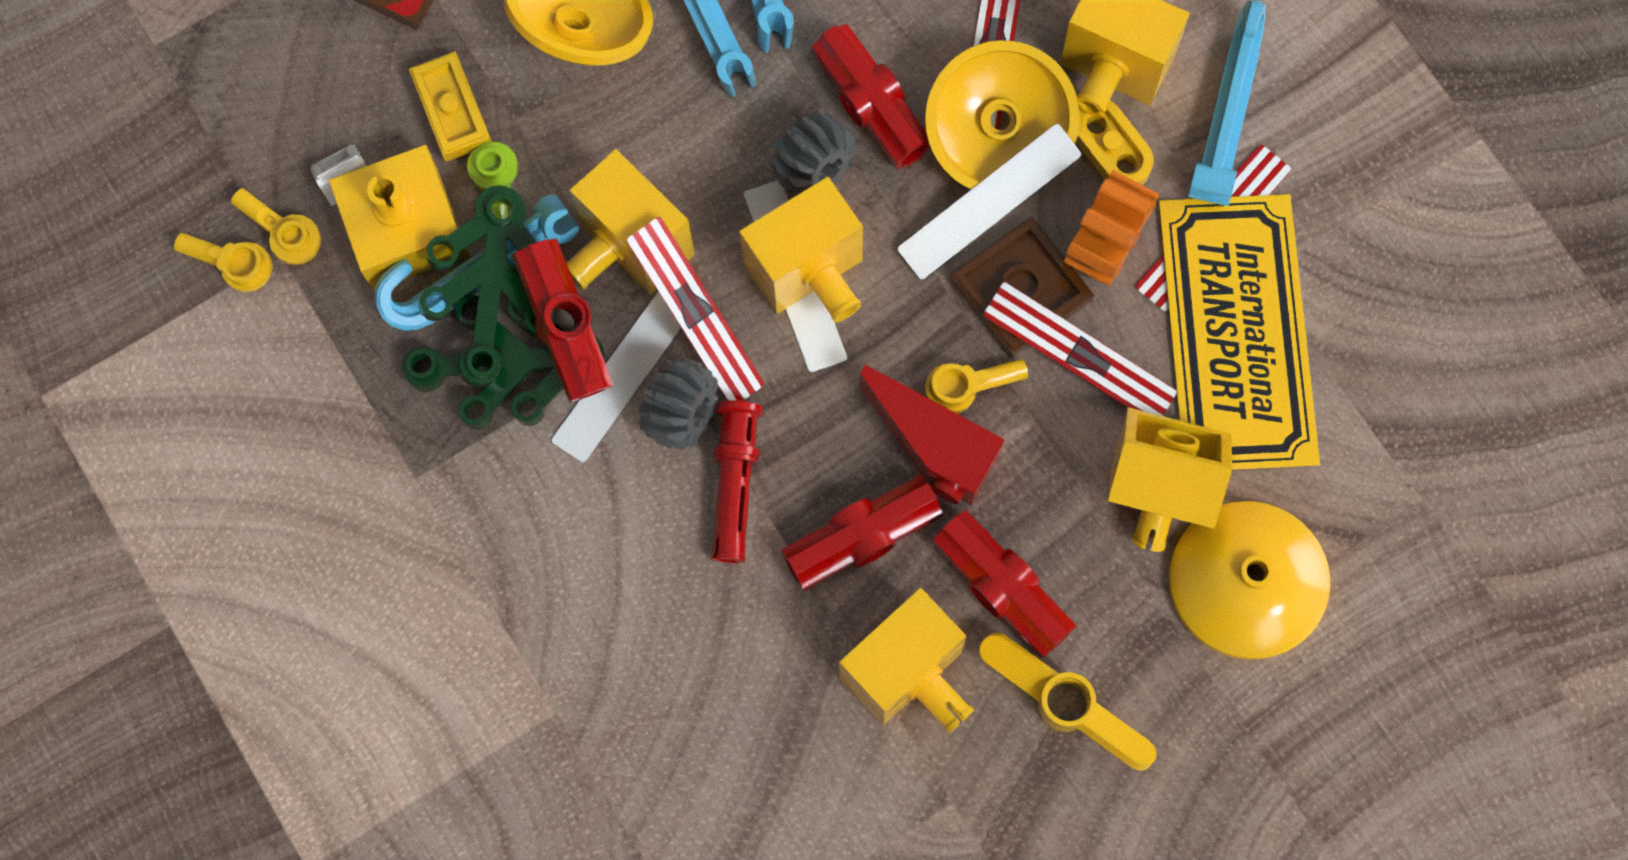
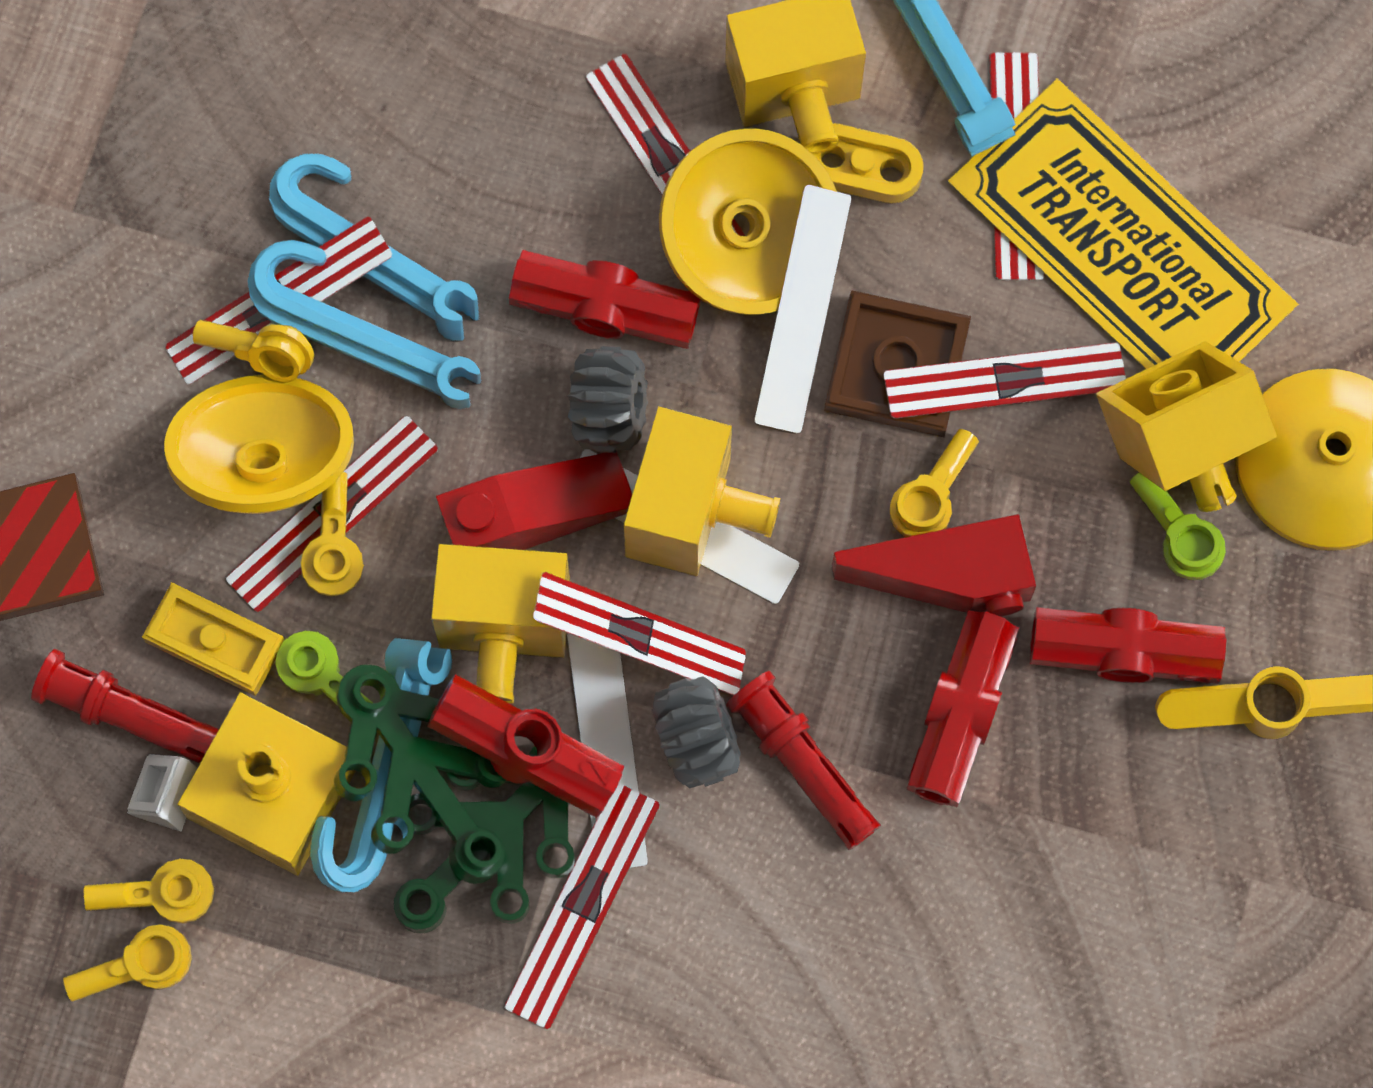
camera: 45 degrees left, 0 degrees up
yellow brick [839,588,974,734] -> none
orange gear [1064,170,1160,287] -> none
none -> red pin [31,649,220,764]
none -> sticker [226,416,438,612]
none -> yellow plate [301,472,364,597]
none -> red slope [436,450,633,550]
none -> sticker [505,783,660,1029]
none -> lime plate [1130,473,1226,580]

